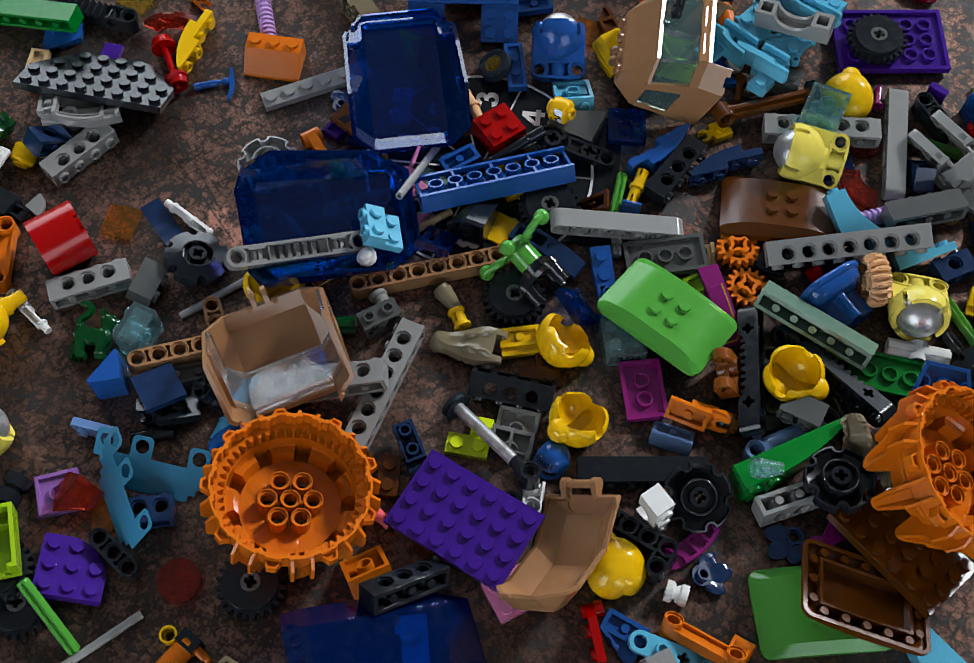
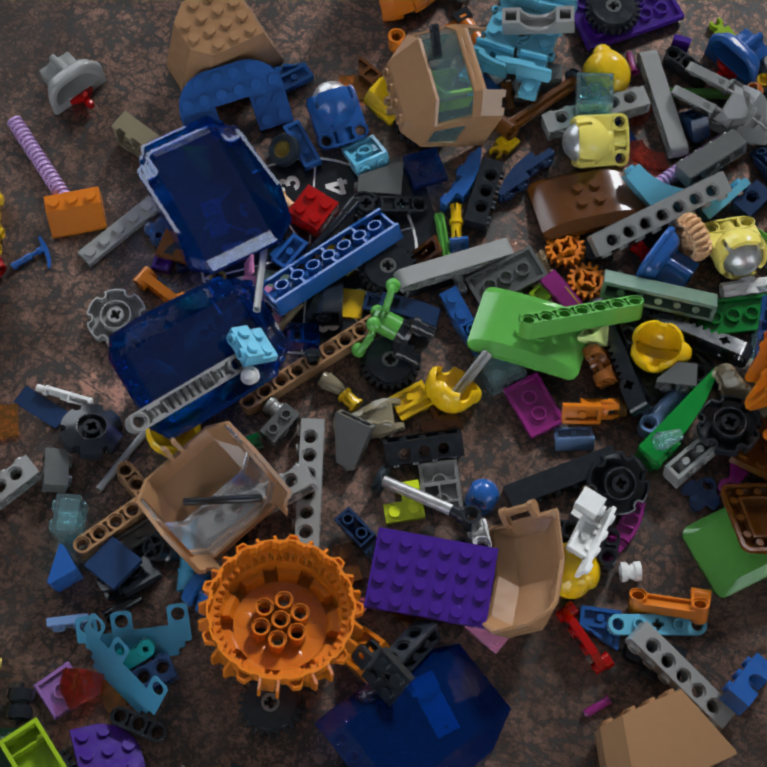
camera: 20 degrees left, 5 degrees up
dark green animal [68,301,122,364] -> none
clear red tile [156,558,202,604] -> none
yellow head [546,96,576,124] -> none
yellow piece [547,392,609,448] -> none
clear blue plate [554,287,601,326] -> none
dark blue plate [691,552,732,595] -> none
none -> teal leg [116,637,156,670]
none -> black bar [183,494,263,506]
none -> black plate [303,349,322,362]
none -> dark grey slope [334,409,376,471]
none -> black plate [351,639,415,707]
none -> light grey axle [452,350,492,397]
none -> bright green beam [518,295,644,340]
none -> white bracket [565,506,617,578]
none -> yellowish green slope [577,326,609,347]

